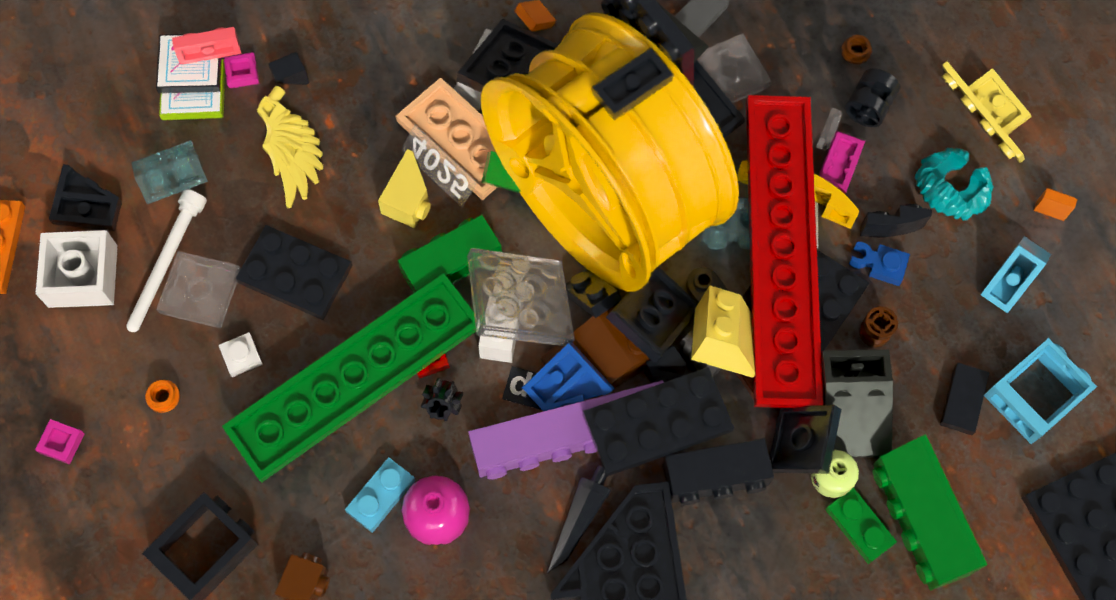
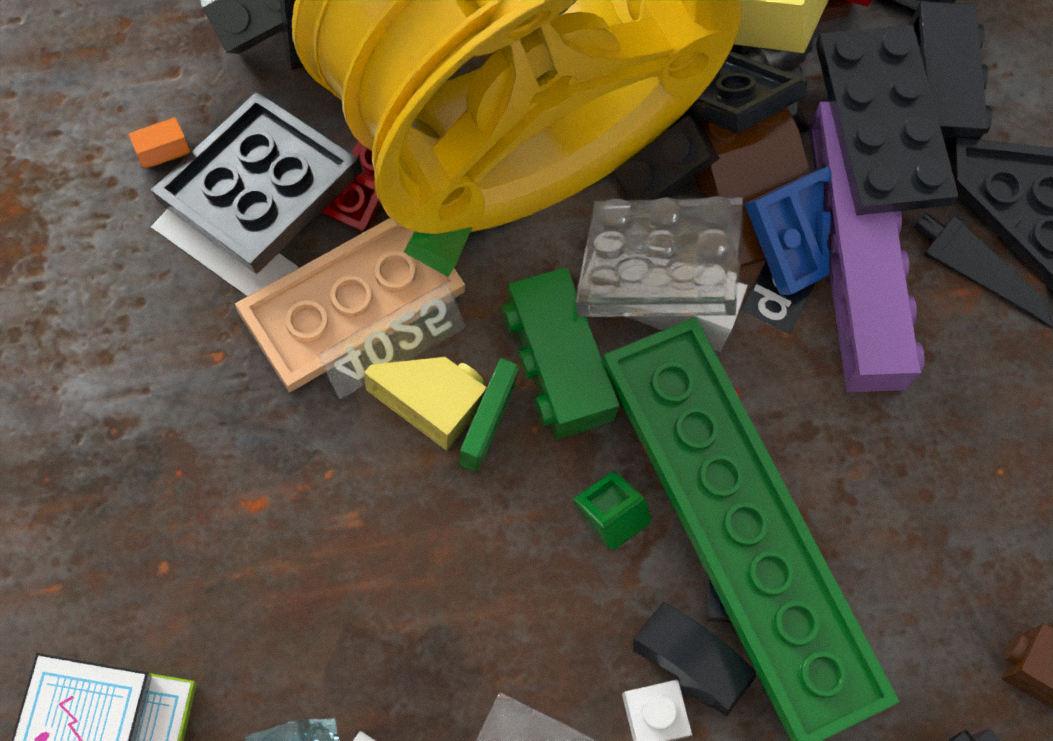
camera: 85 degrees left, 0 degrees up
coral plate [172,27,242,65] -> none
dark pink tile [224,52,259,89] -> none
black plate [235,225,352,320] -> none
light yellow animal [257,86,323,208] -> none
black slope [268,52,309,85] -> none
medium azure plate [345,457,416,533] -> none
dark pink cylinder [401,475,470,545] -> none
black gear [421,378,464,421] -> none
none -> green tile [459,358,519,473]
none -> green slope [573,470,651,550]
none -> black slope [633,602,756,716]

